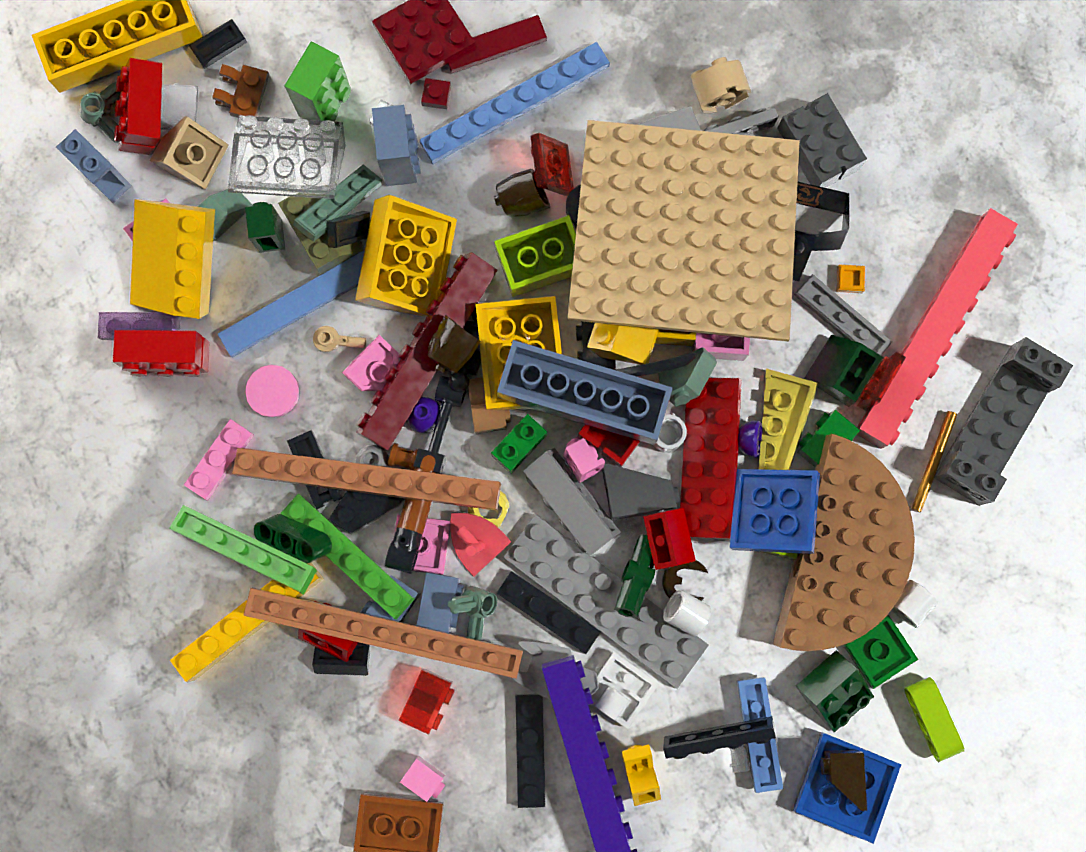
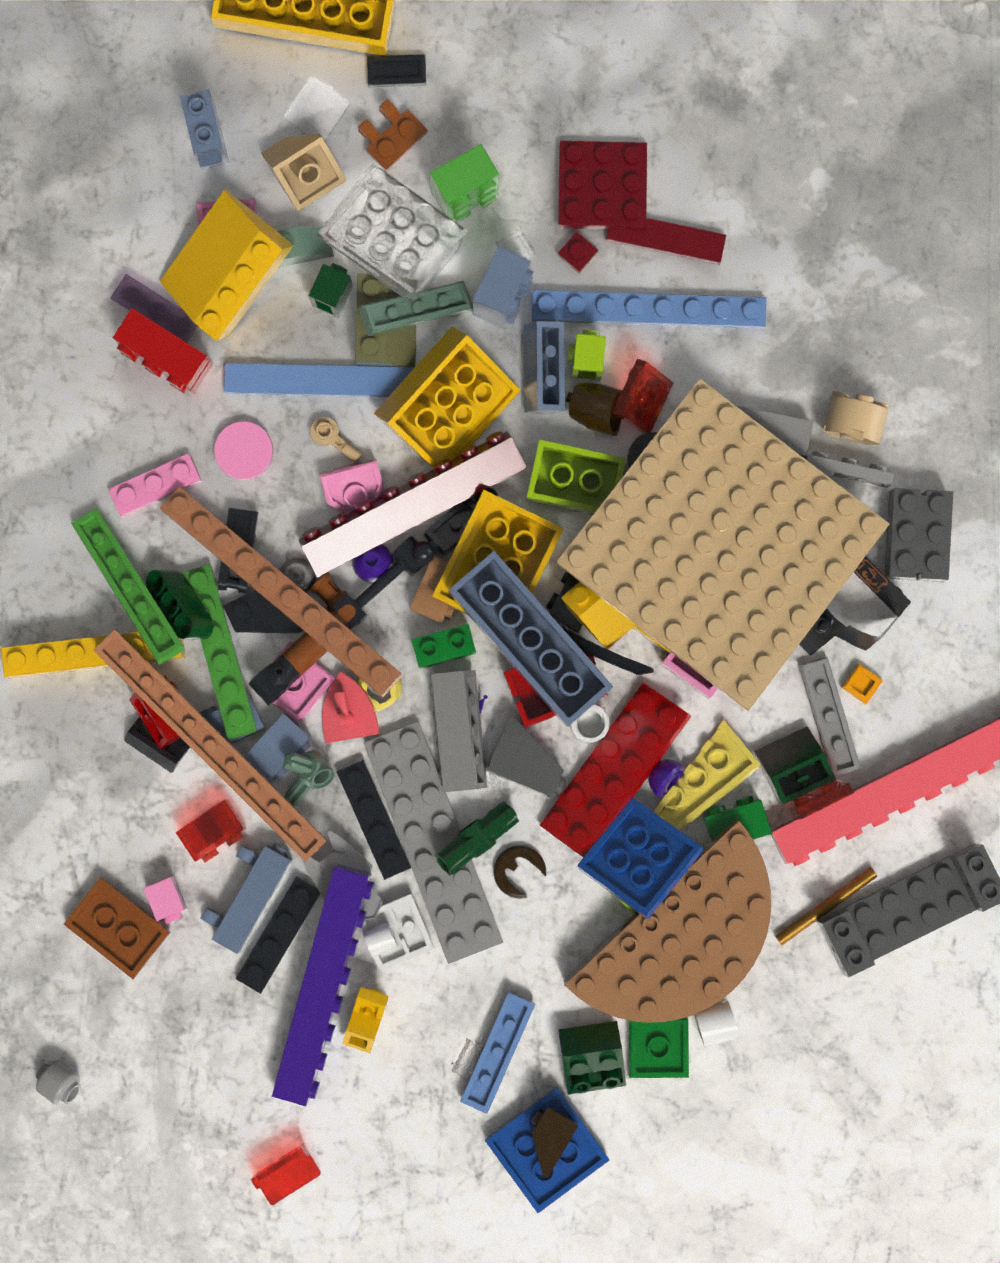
camera: 30 degrees right, 5 degrees up
sand green axle [80,81,120,142] -> none
red piece [114,58,162,155] -> none
black tile [327,211,371,248] -> none
dark brown helmet [427,315,481,373] -> none
bright pink brick [563,437,605,483] -> none
red brick [643,508,696,570] -> none
sand green slope [658,347,717,407] -> none
white piece [663,590,711,636] -> none
black plate [663,716,776,759] -> none
lime beam [904,677,965,763] -> none
none -> sand blue brick [200,843,293,954]
none -> sand blue brick [524,321,565,414]
none -> lime brick [568,330,606,381]

